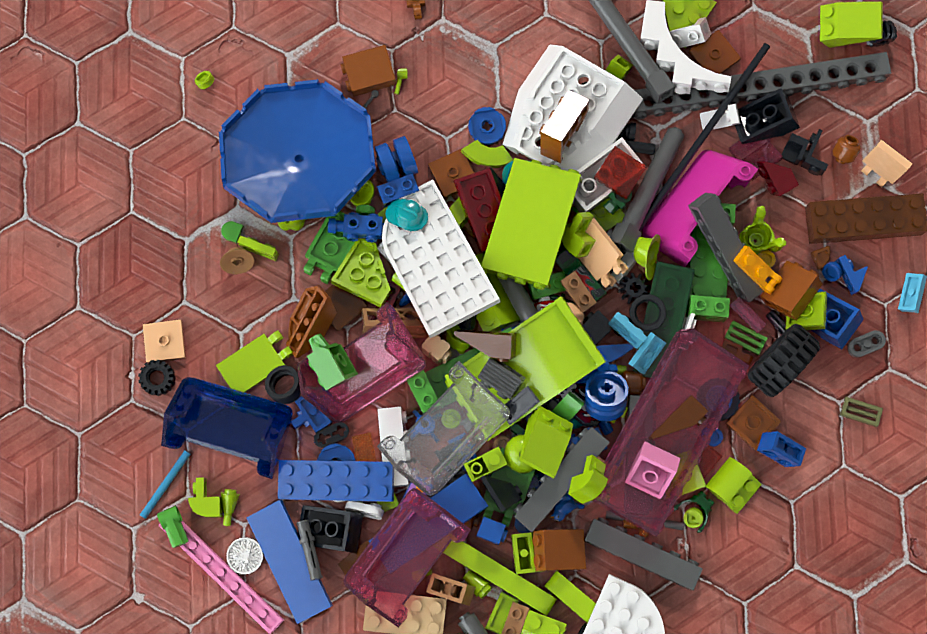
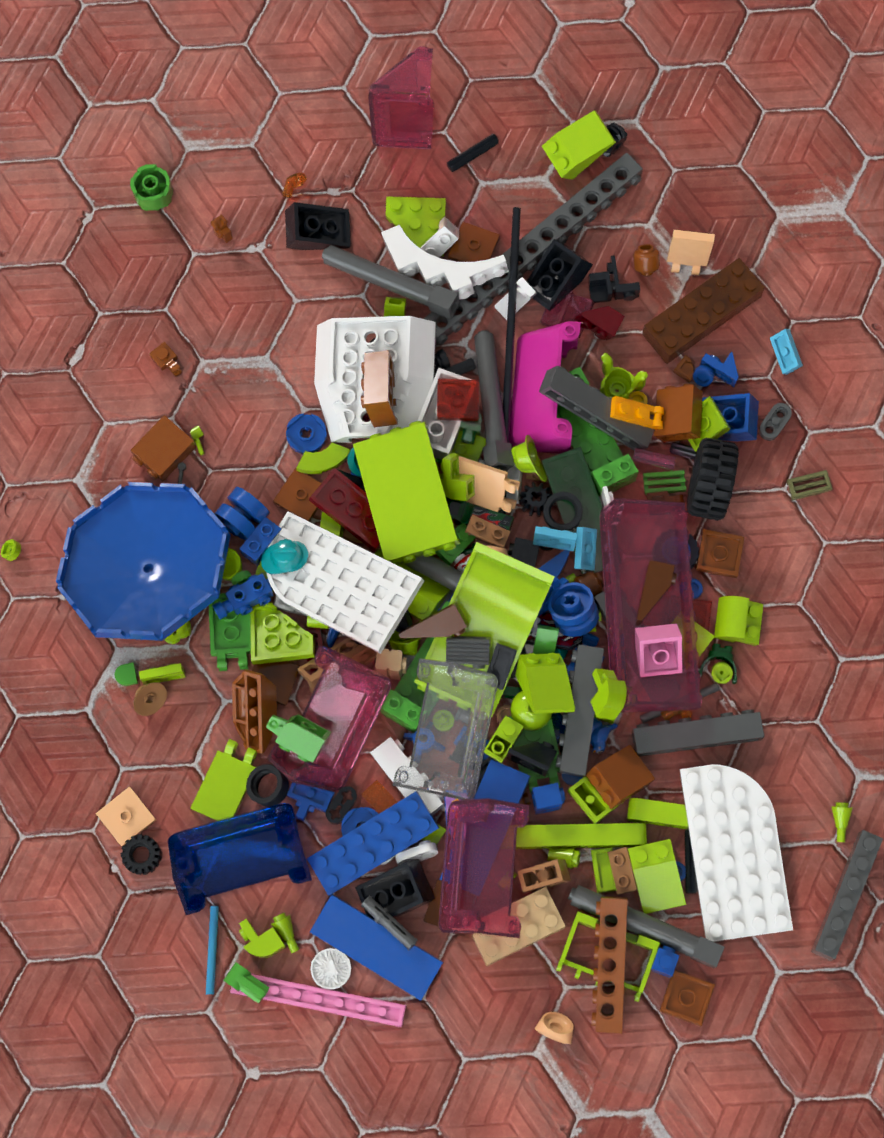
camera: 30 degrees left, 5 degrees down
blue brick [757,431,806,467] -> none

